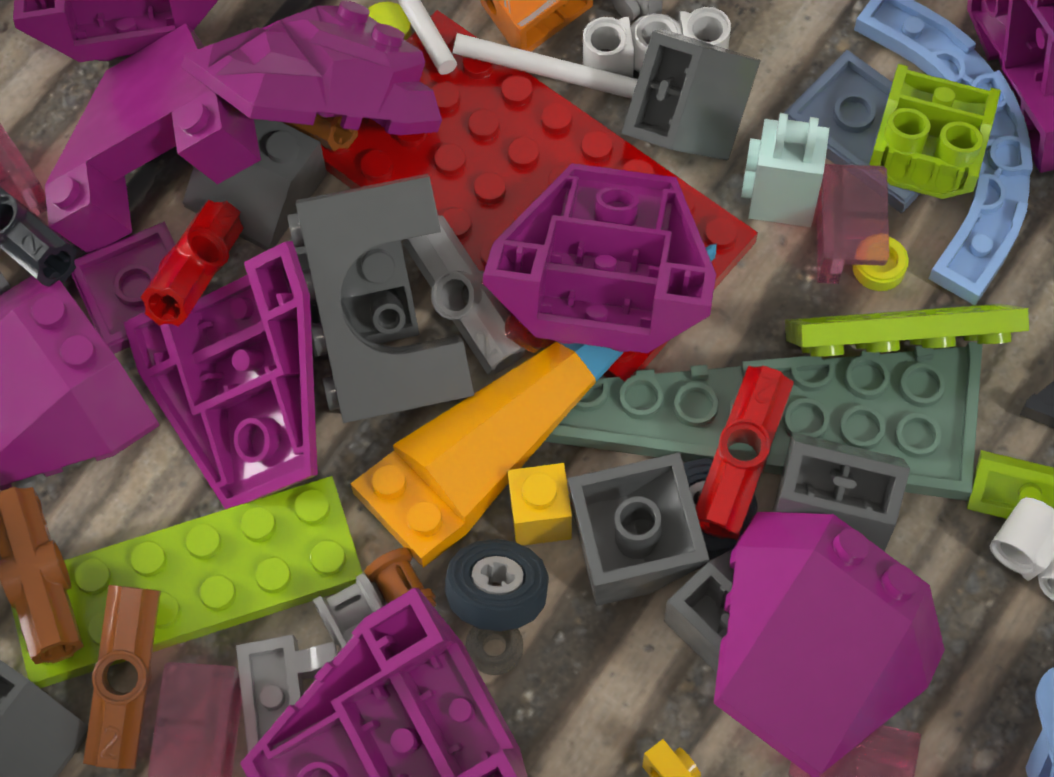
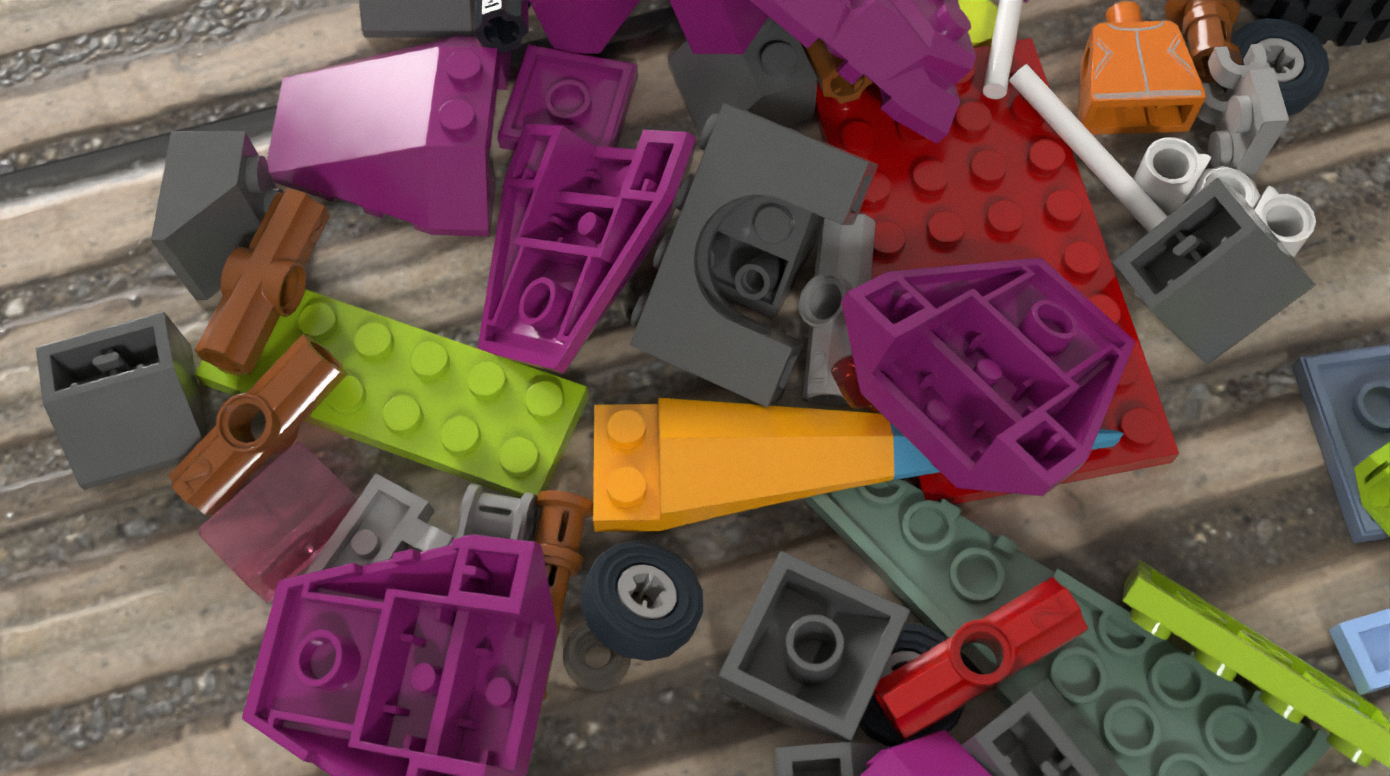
camera: 40 degrees right, 0 degrees up
red piece [140,200,244,327] -> none
yellow brick [507,463,572,546] -> none
light aqua brick [741,113,829,227] -> none
clear pink panel [817,164,889,284] -> none
neon yellow tile [852,235,909,291] -> none

